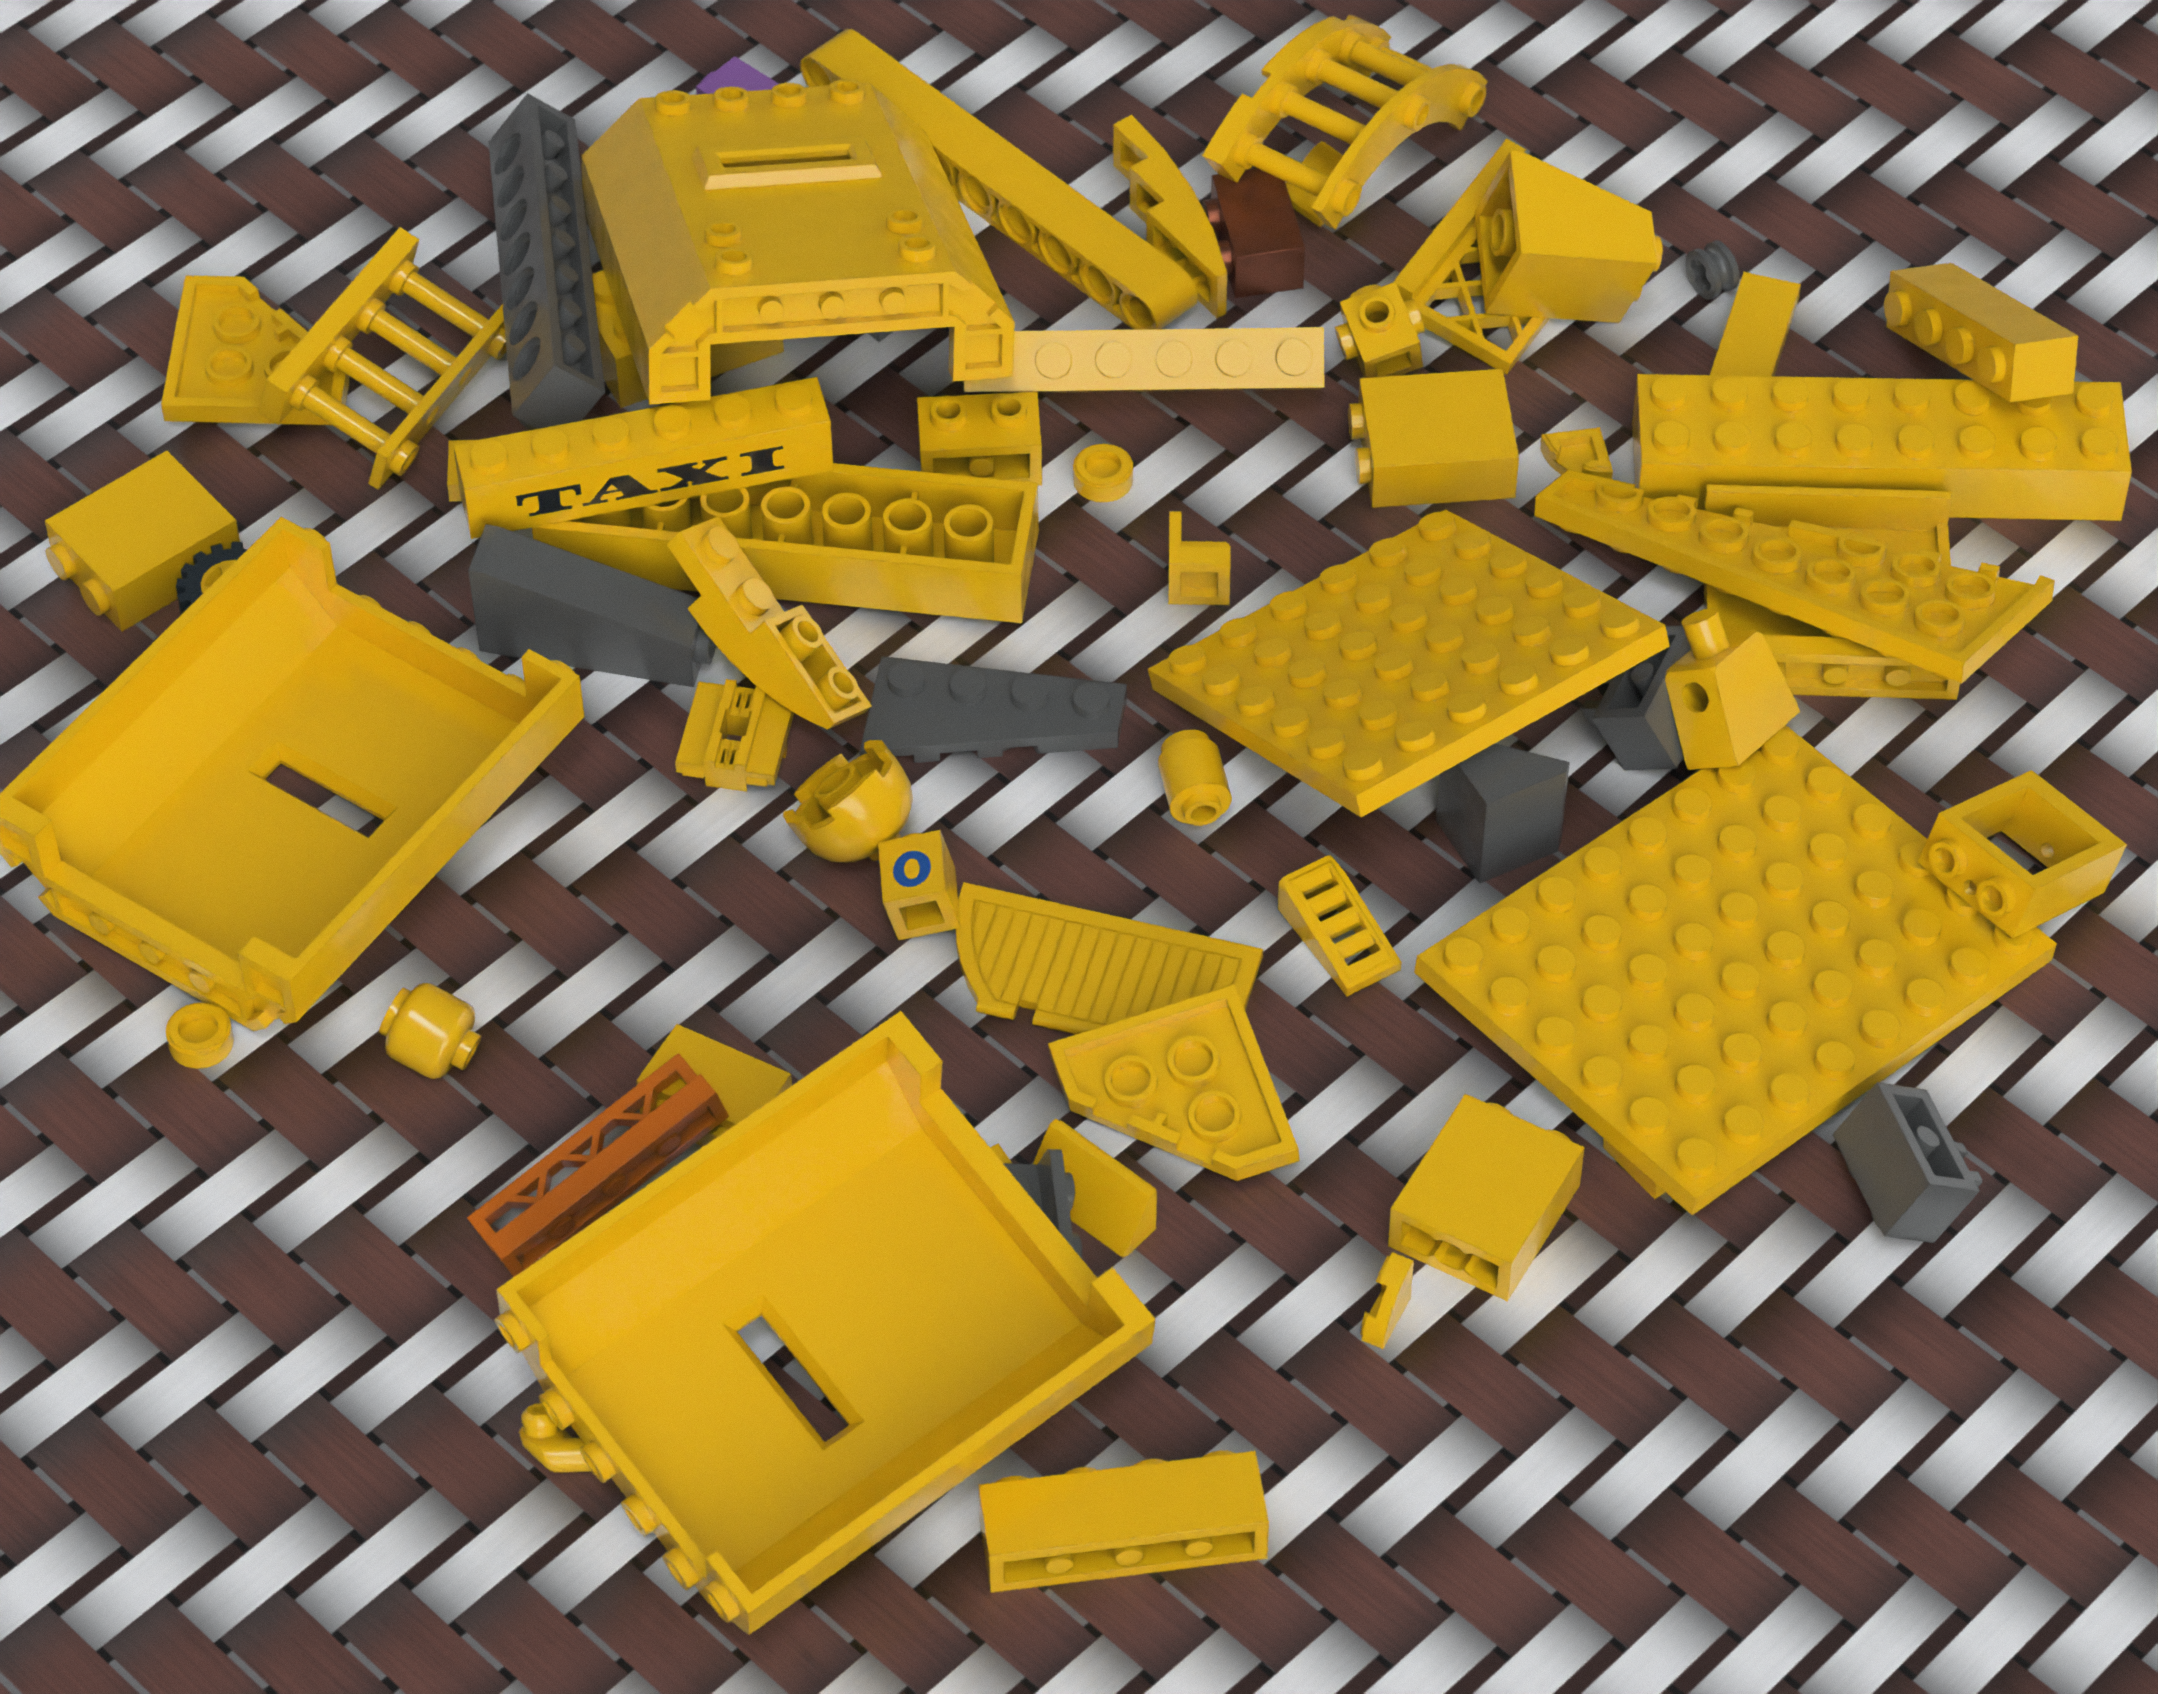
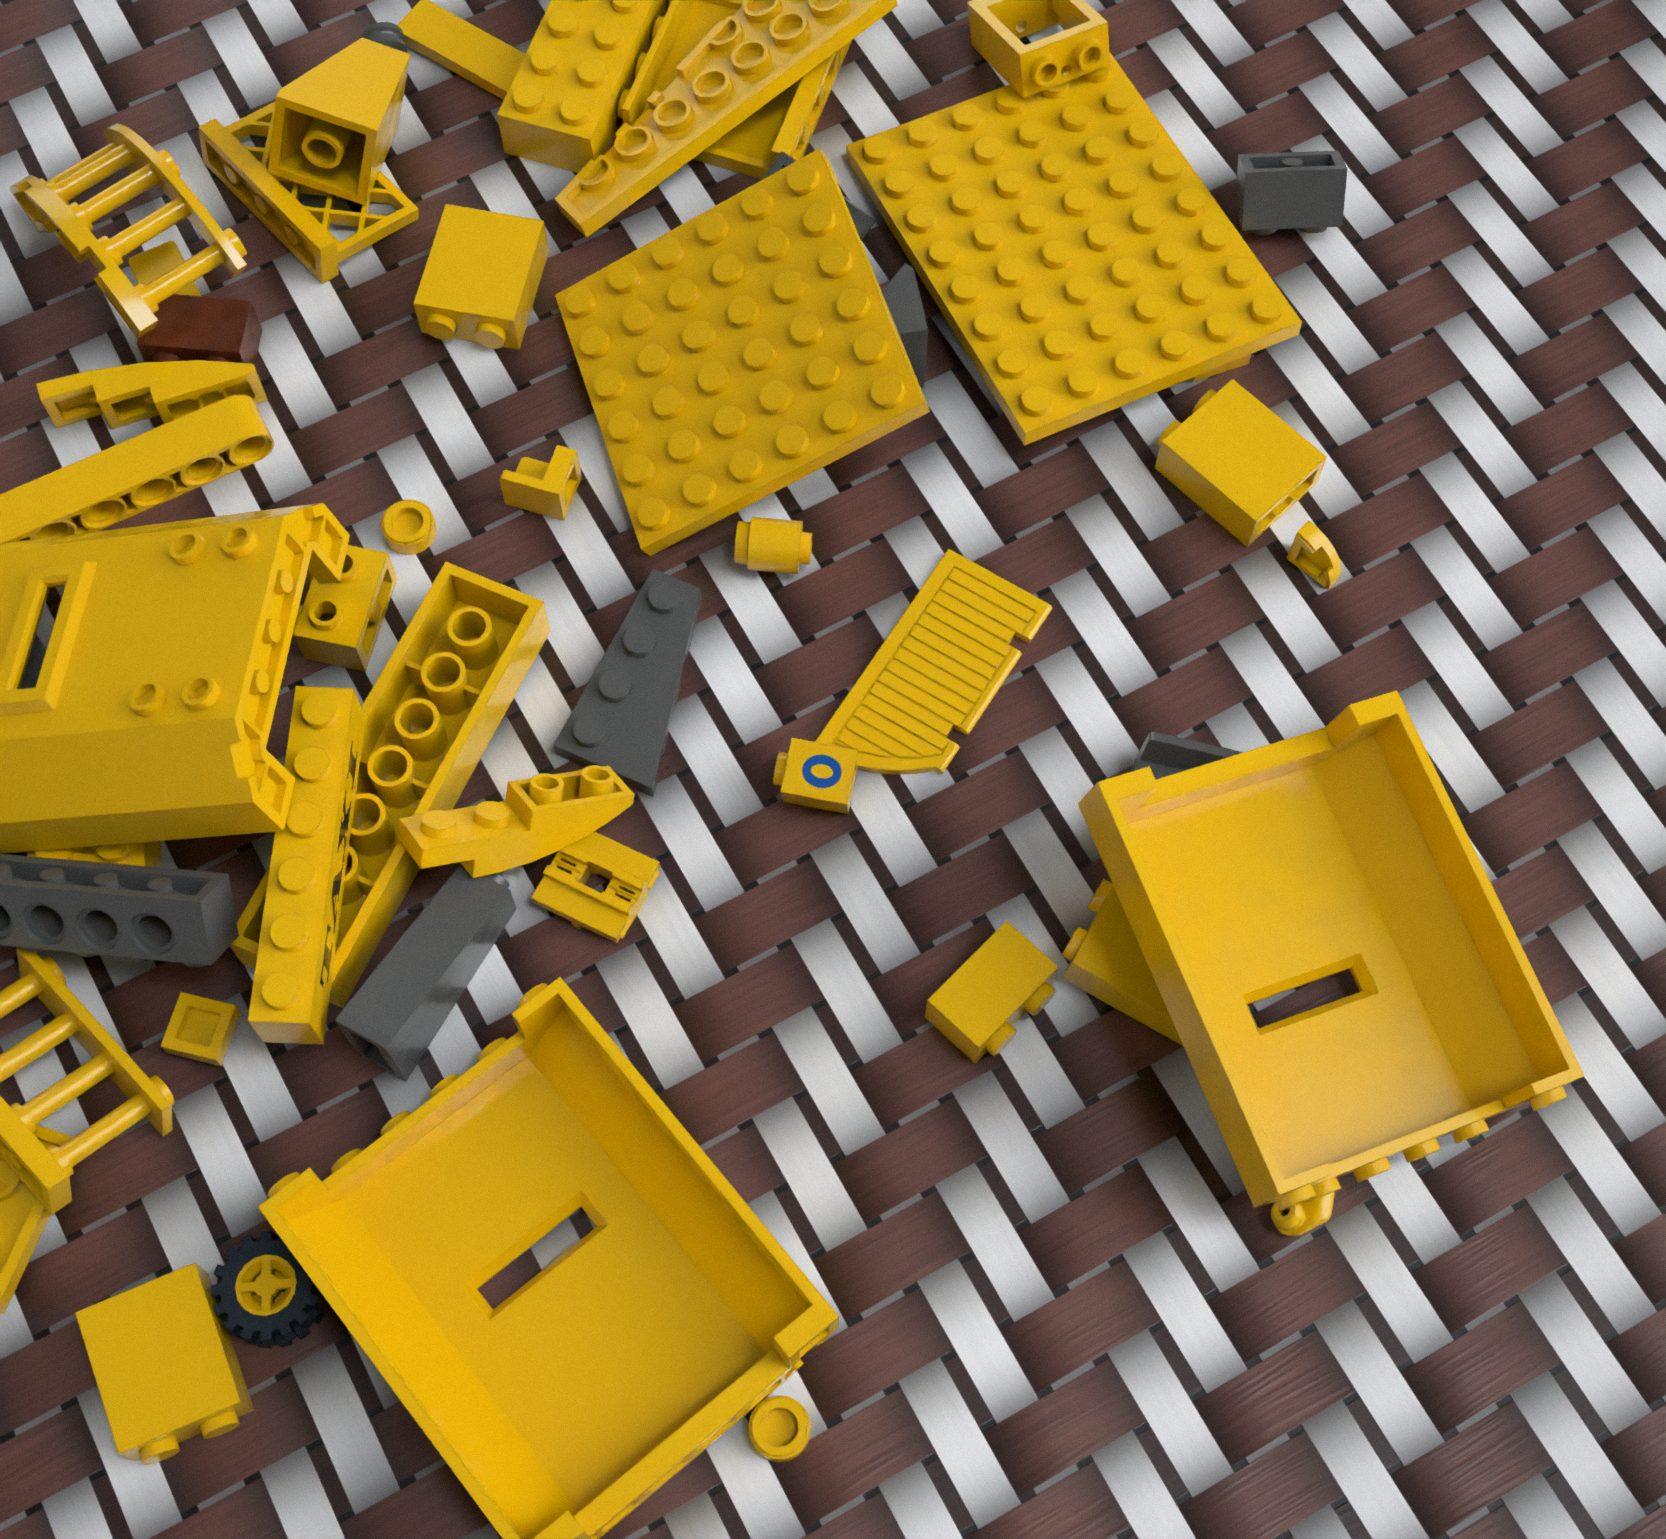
camera: 75 degrees left, 15 degrees up
yellow head [379,983,482,1079] -> none
orange fence [467,1053,729,1277] -> none
yellow cylinder [783,740,913,862] -> none
yellow brick [964,327,1324,394] -> none
yellow brick [978,1450,1269,1593] -> none
yellow slope [1033,1118,1157,1257] -> none
yellow plate [1048,984,1300,1181] -> none
yellow slope [1278,855,1402,996] -> none
yellow brick [1334,281,1425,378] -> none
yellow tile [1540,427,1613,479] -> none
yellow torso [1665,608,1800,770] -> none

